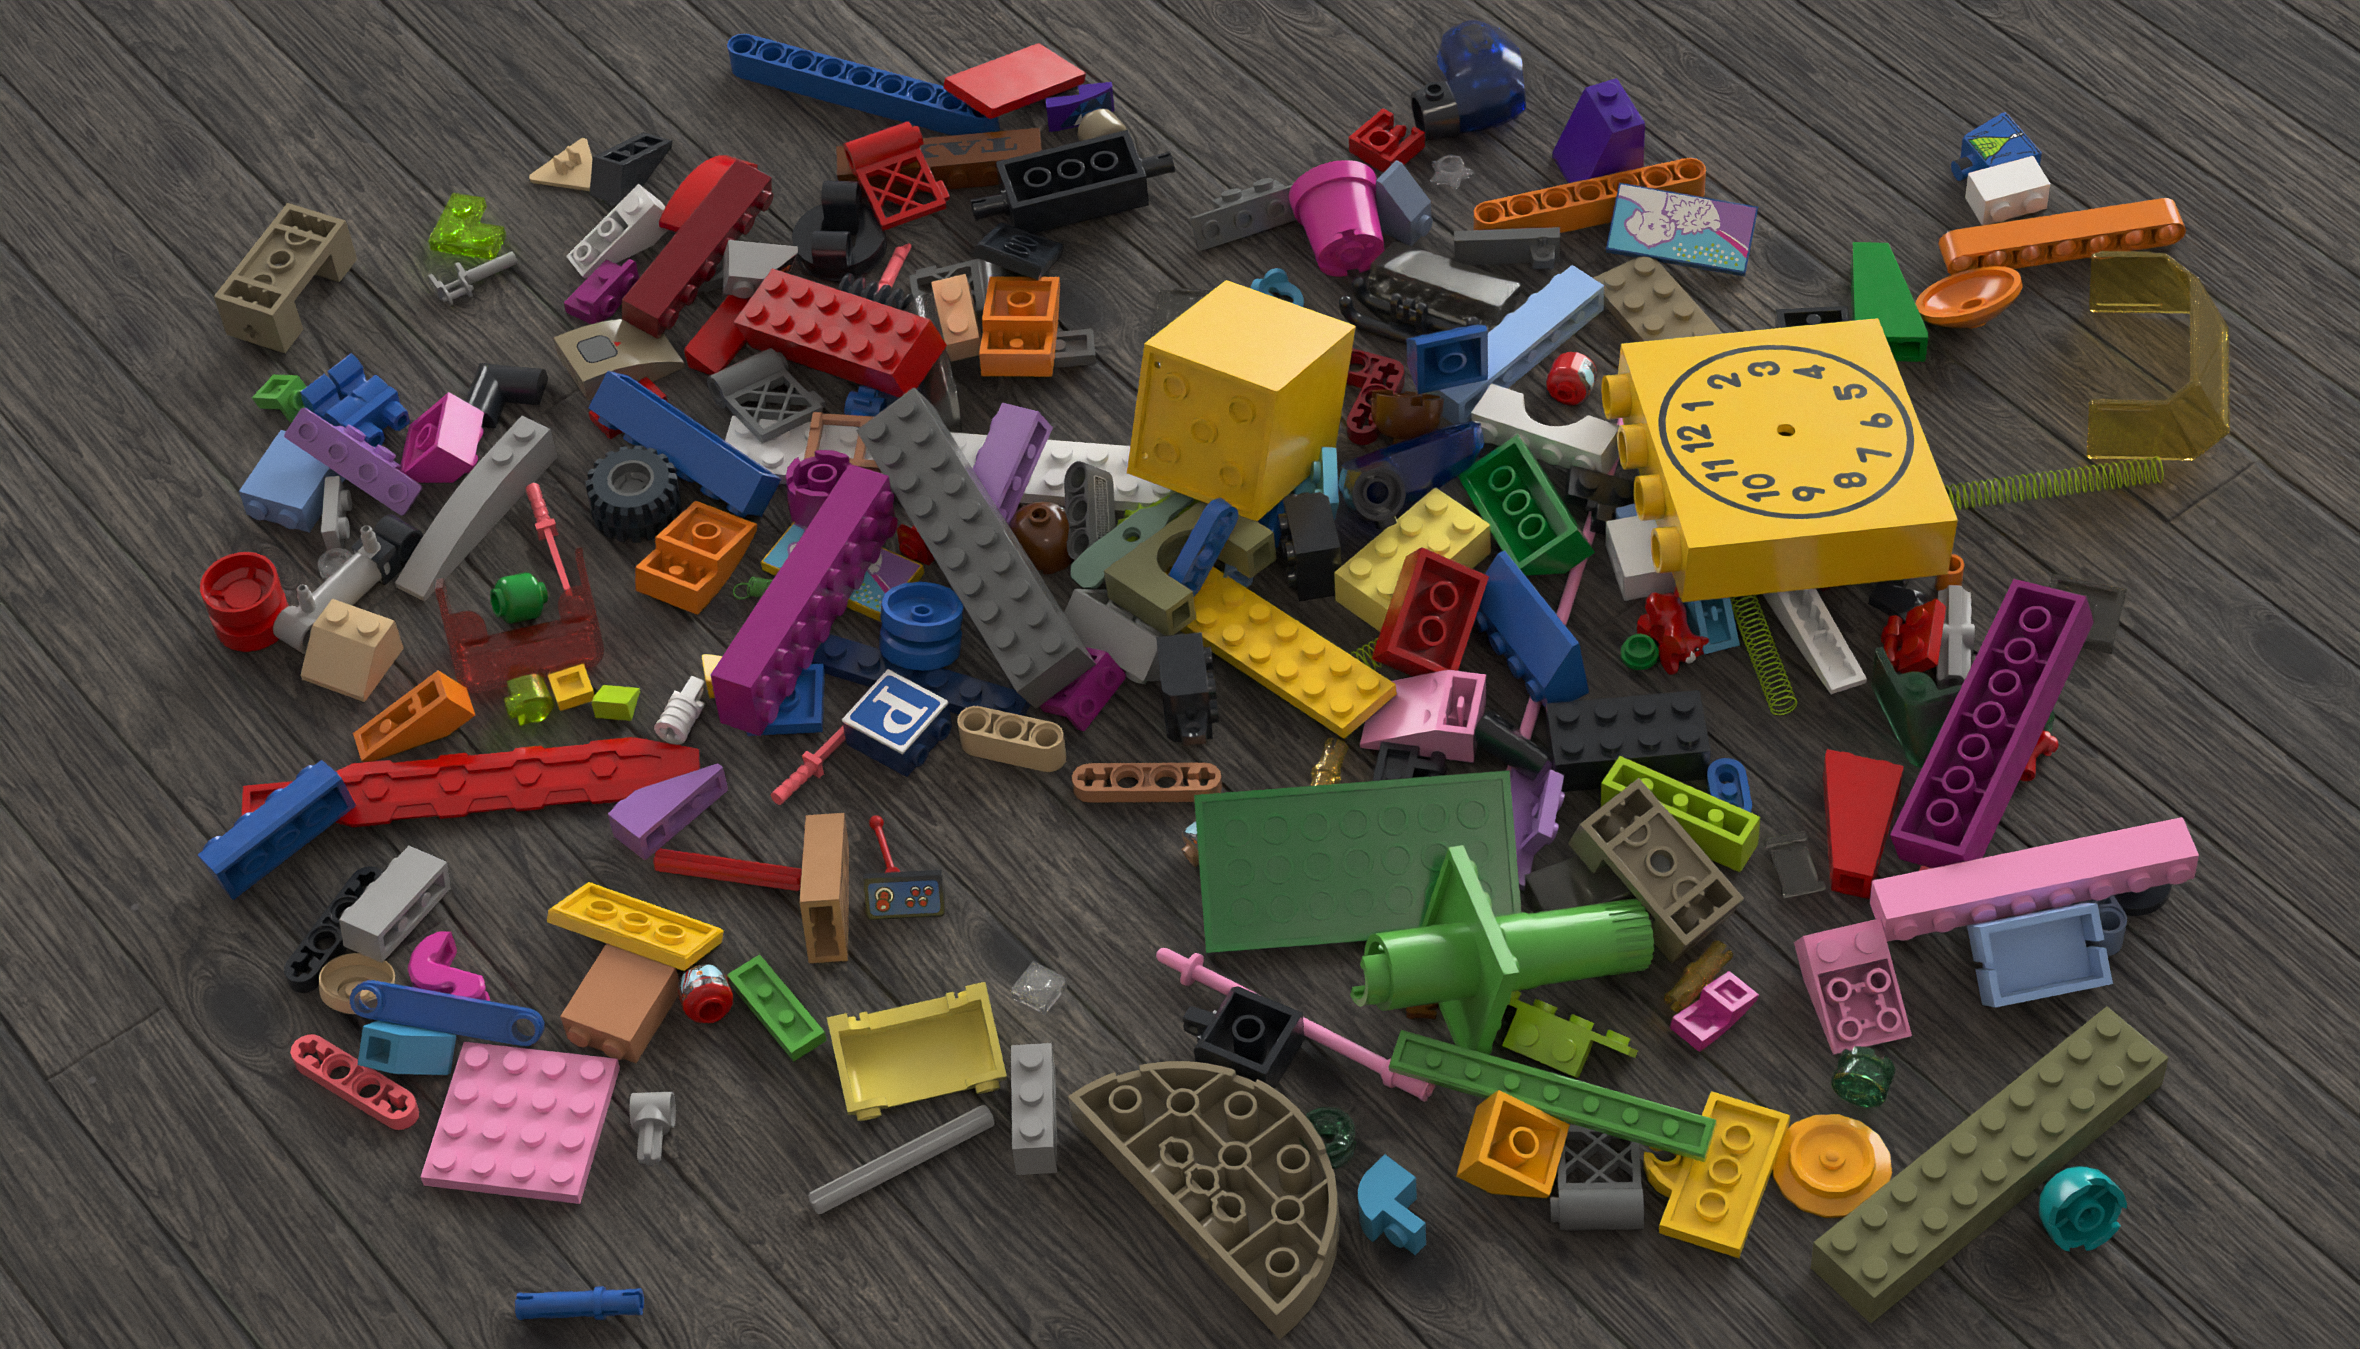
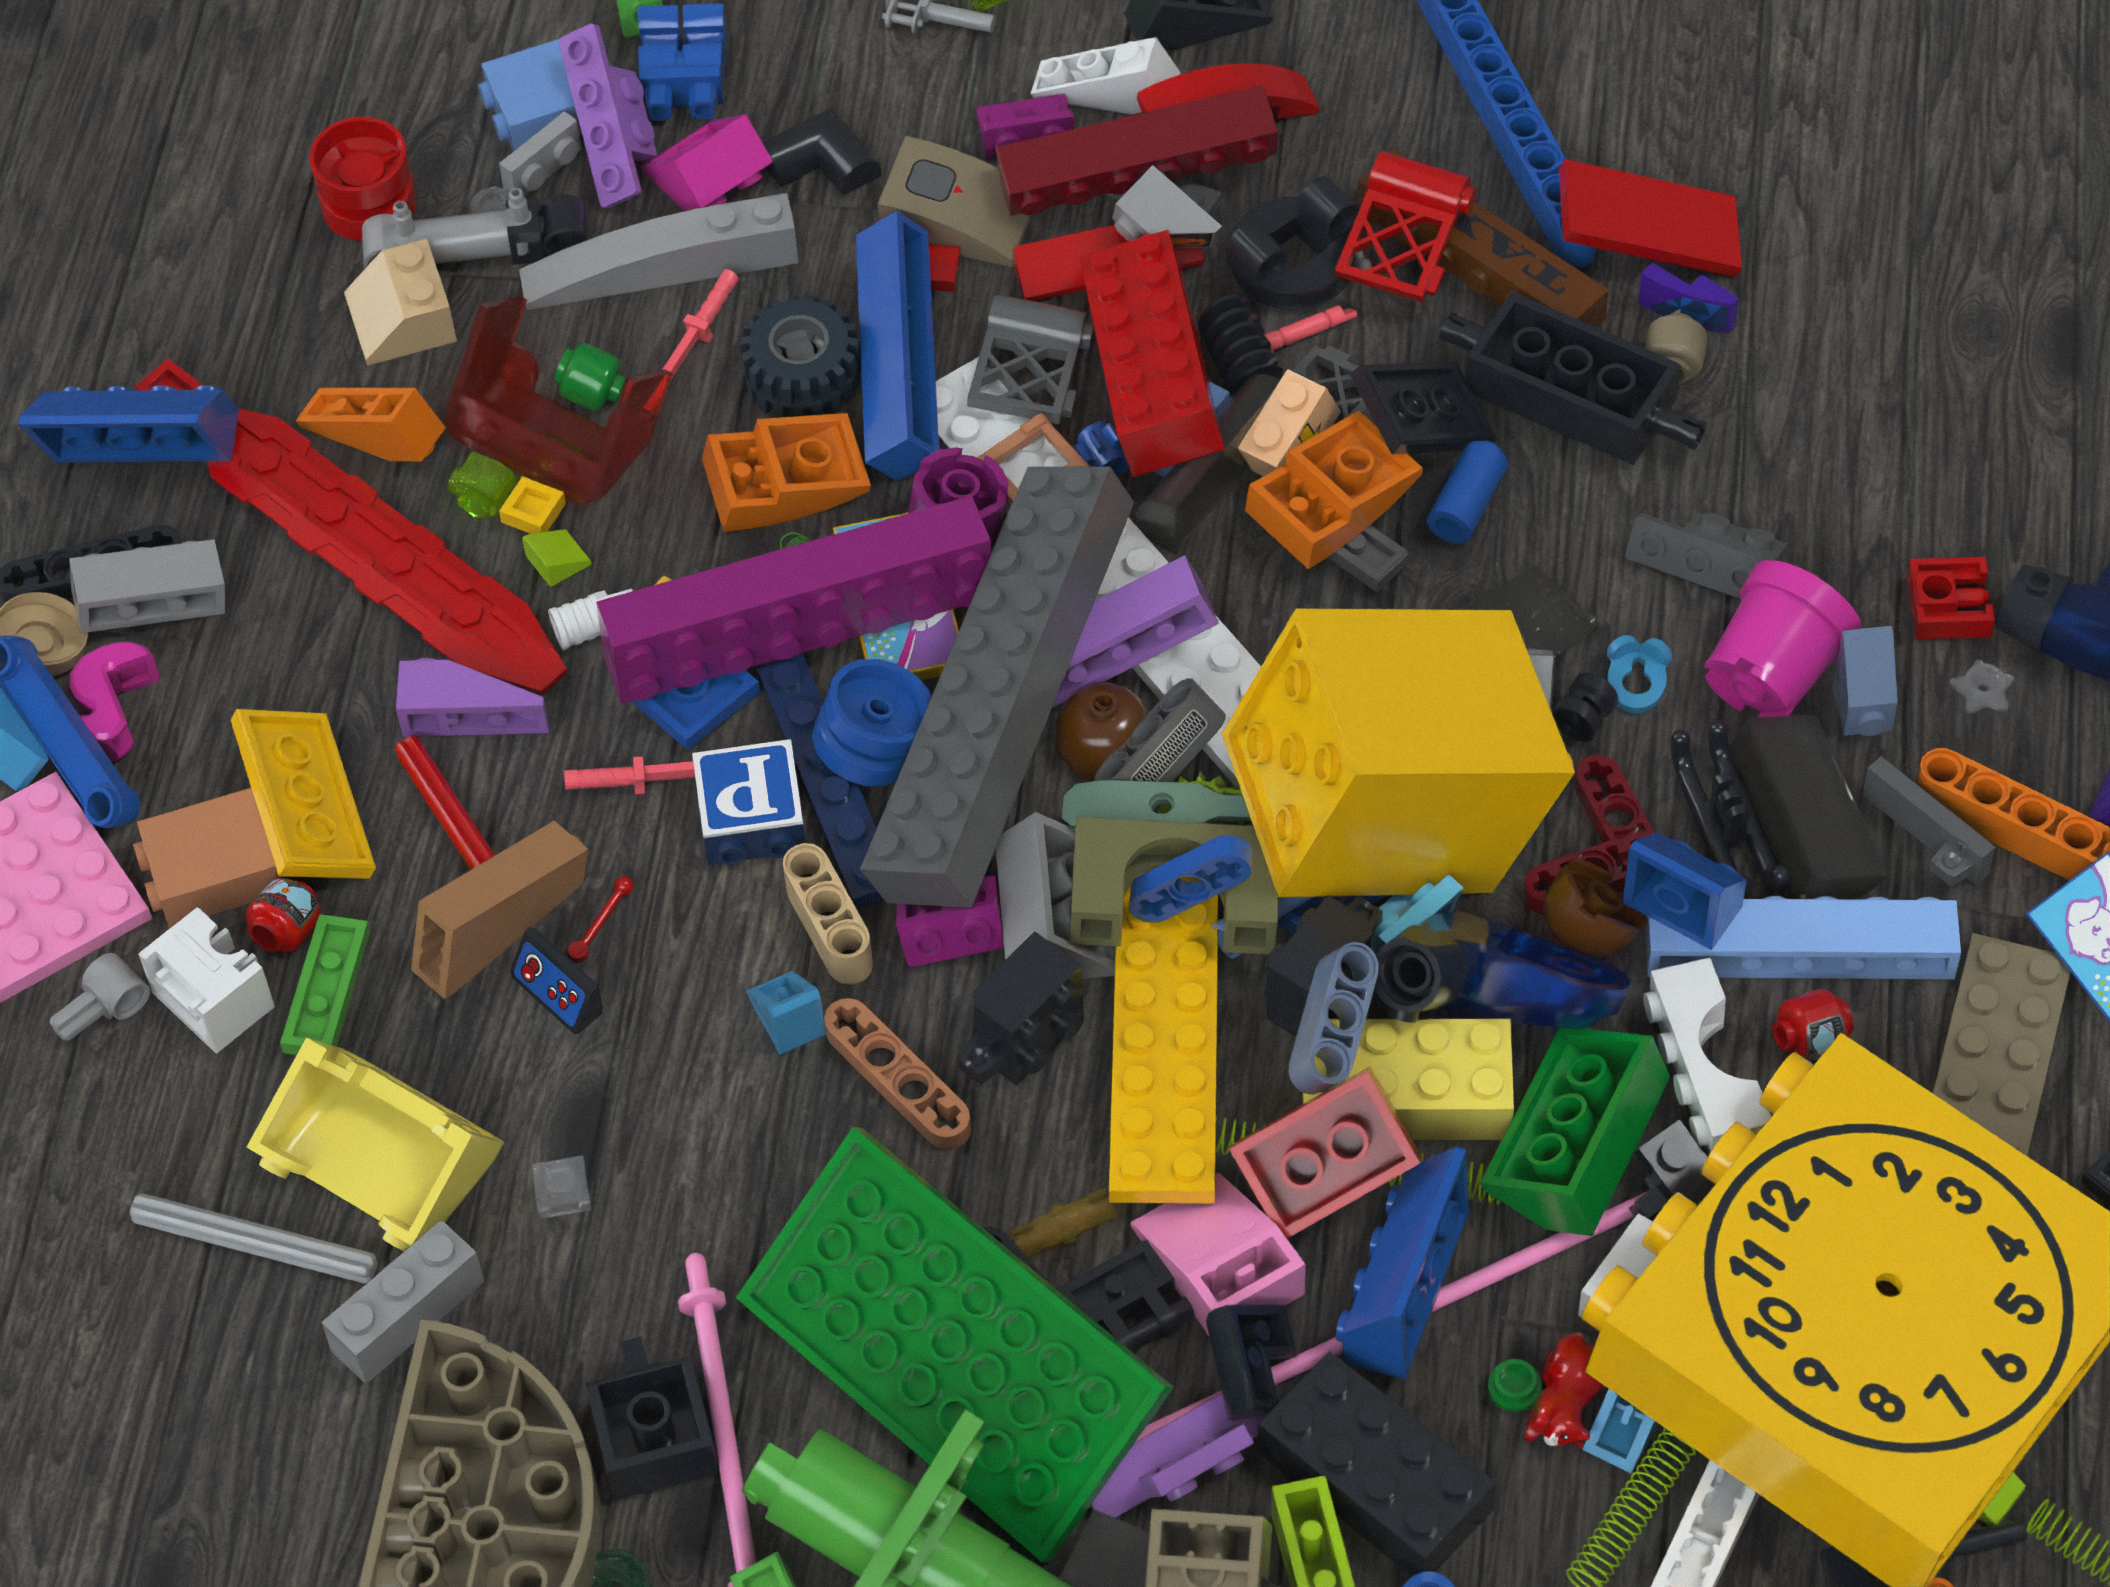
camera: 45 degrees right, 5 degrees up
none -> white piece [138,907,275,1054]
none -> dark azure slope [746,971,826,1055]
none -> sand blue beam [1289,942,1379,1095]
none -> blue brick [1427,441,1508,544]

